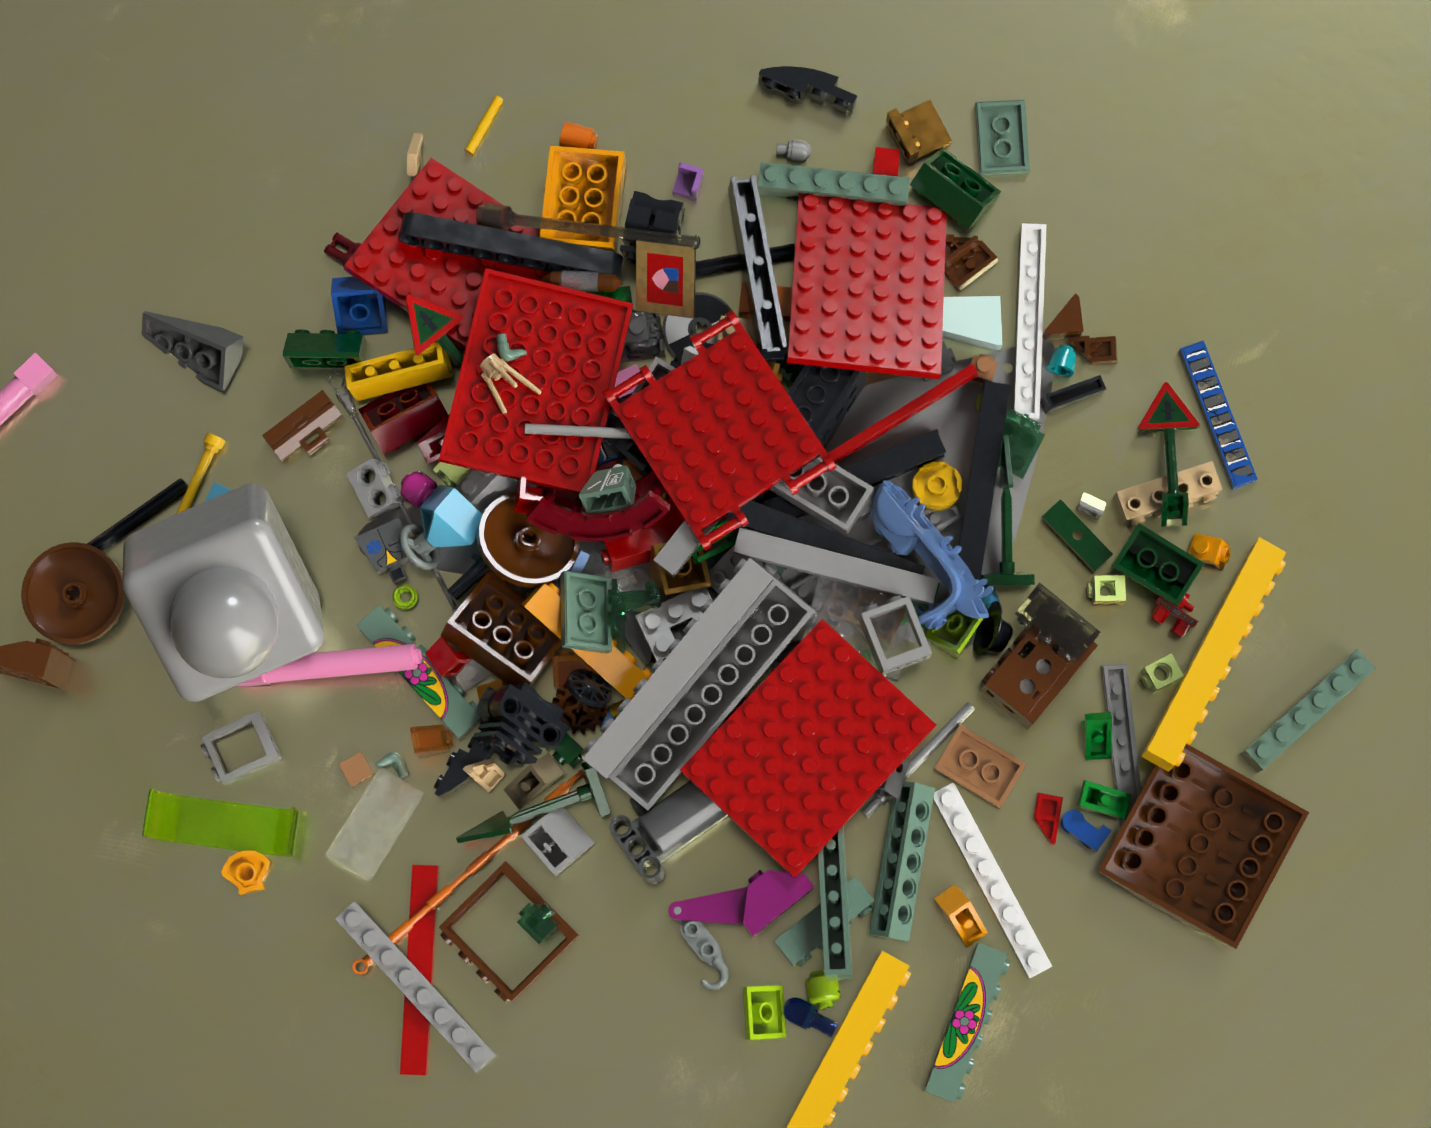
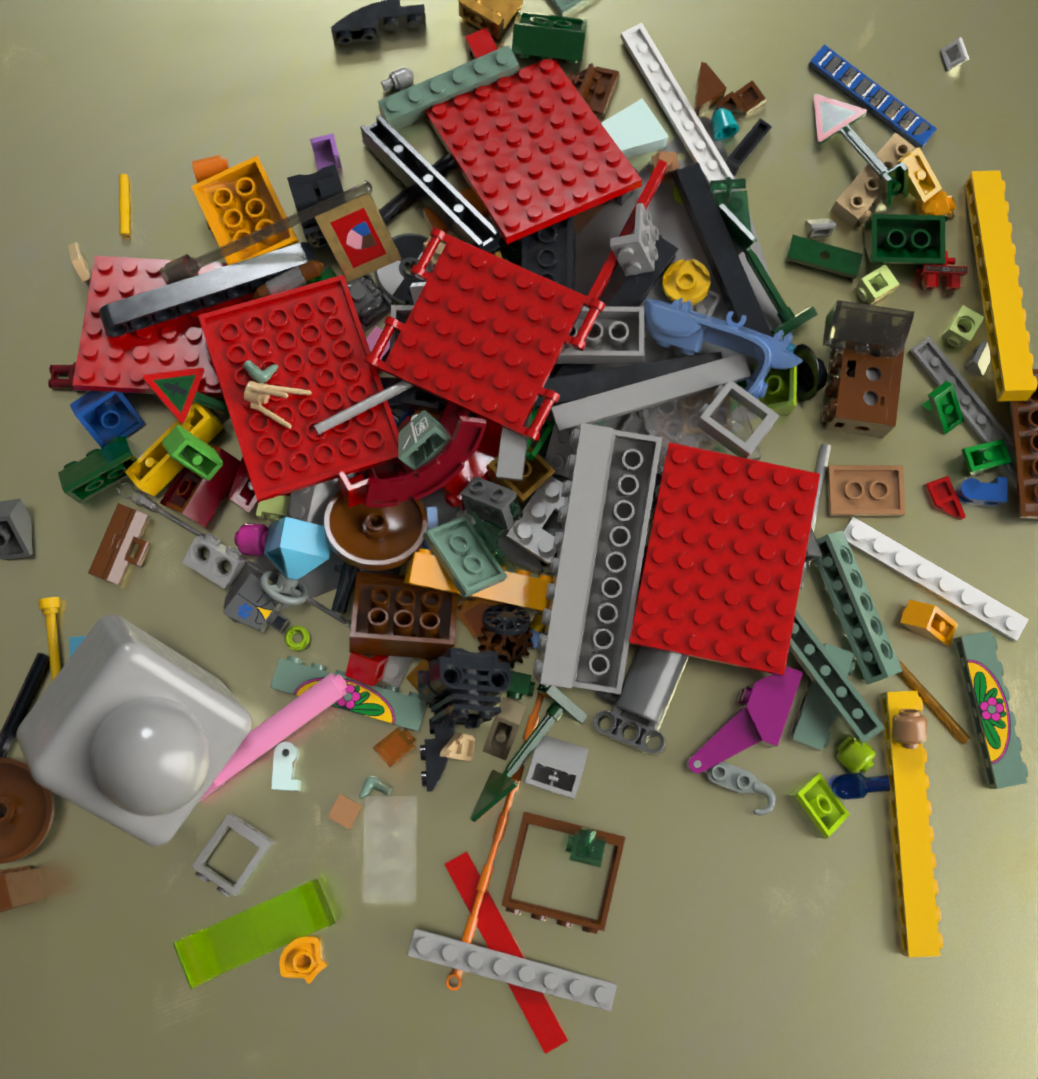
camera: 35 degrees left, 0 degrees up
none -> bright green brick [162,425,223,481]
none -> light aqua leg [271,742,301,791]
none -> dark grey bracket [460,477,516,530]
none -> light grey bracket [610,203,659,276]
none -> medium nougat head [892,709,927,749]
none -> yellow slope [896,147,942,203]
none -> pearl gold bar [898,661,971,744]
none -> white slope [941,37,969,71]
none -> light grey slope [966,341,991,376]

